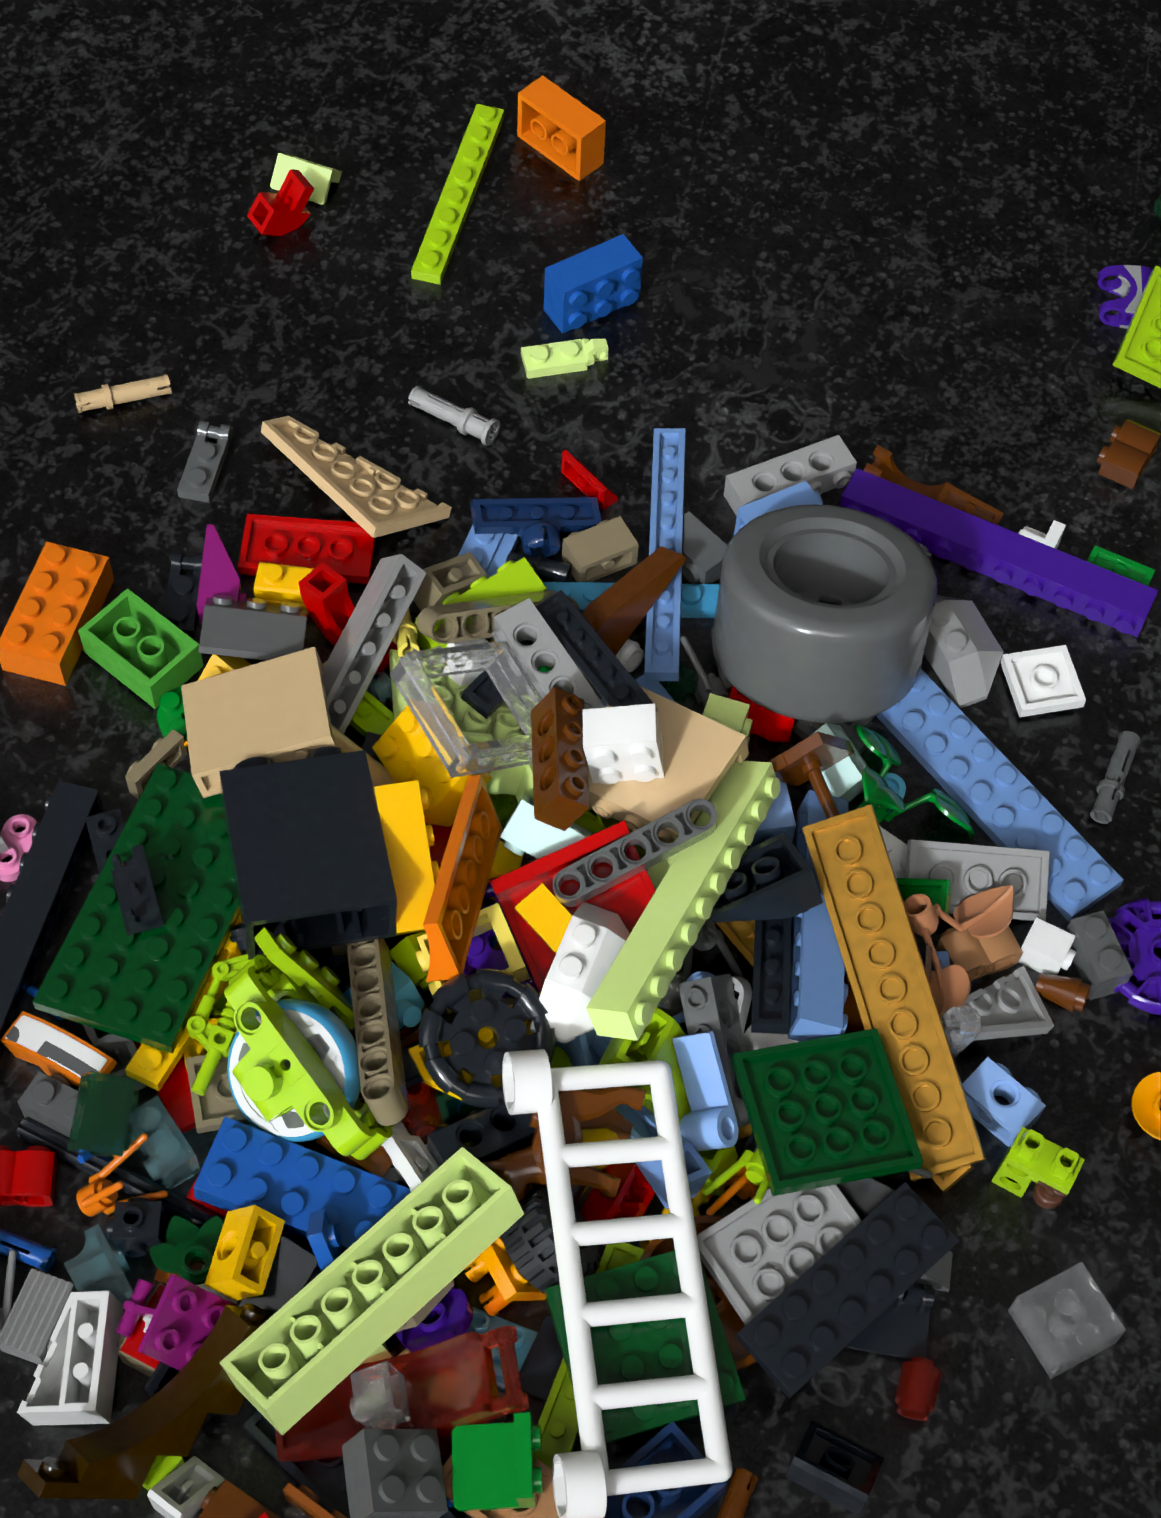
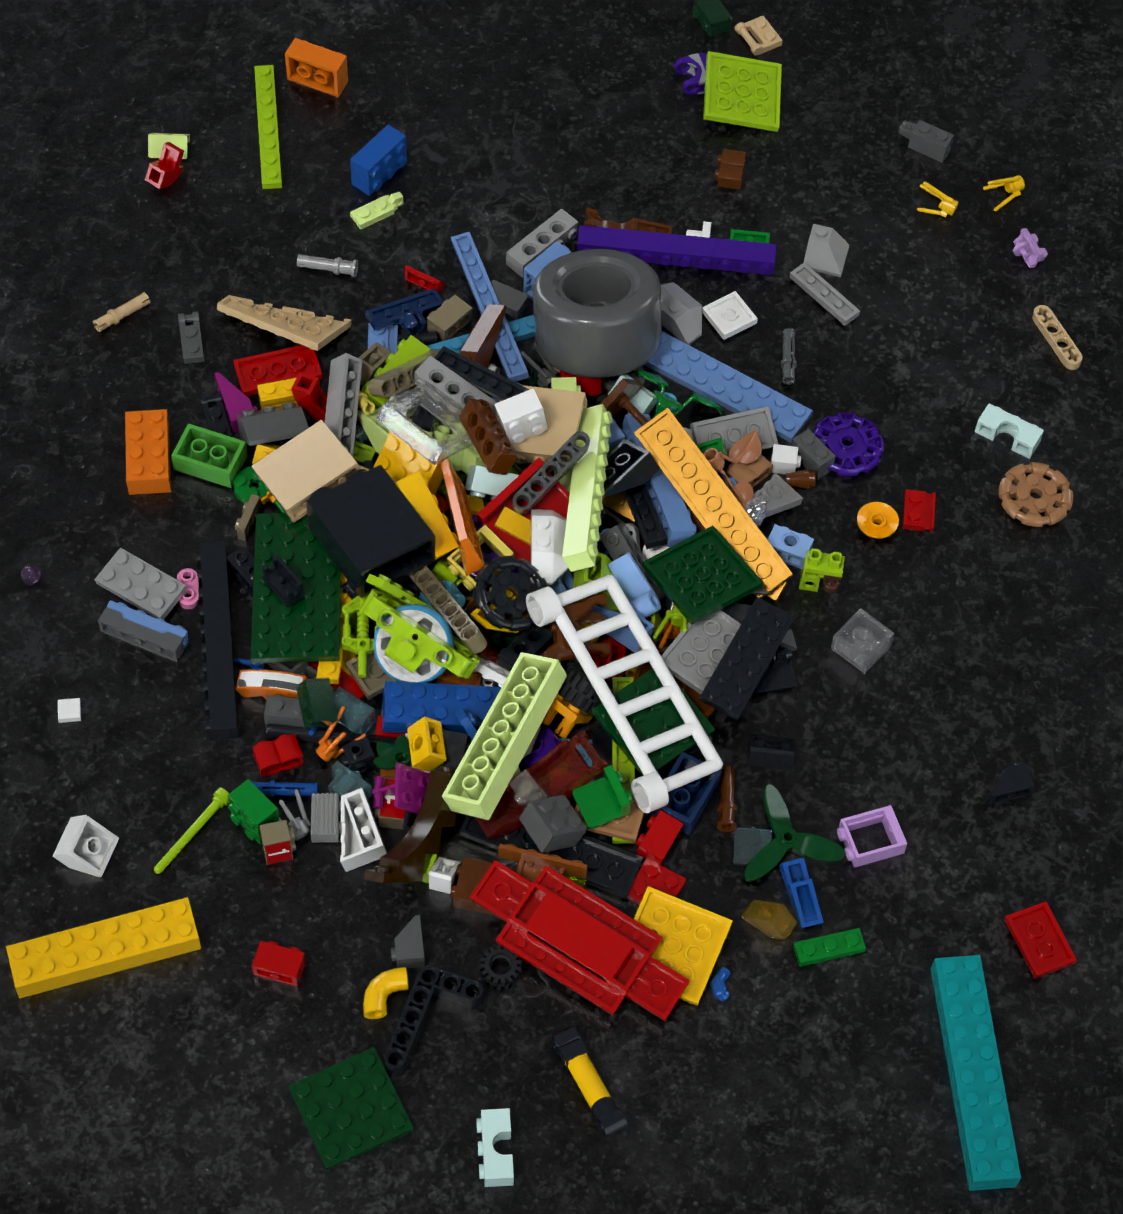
camera: 20 degrees left, 0 degrees up
clear red brick [895,1357,941,1421] -> none

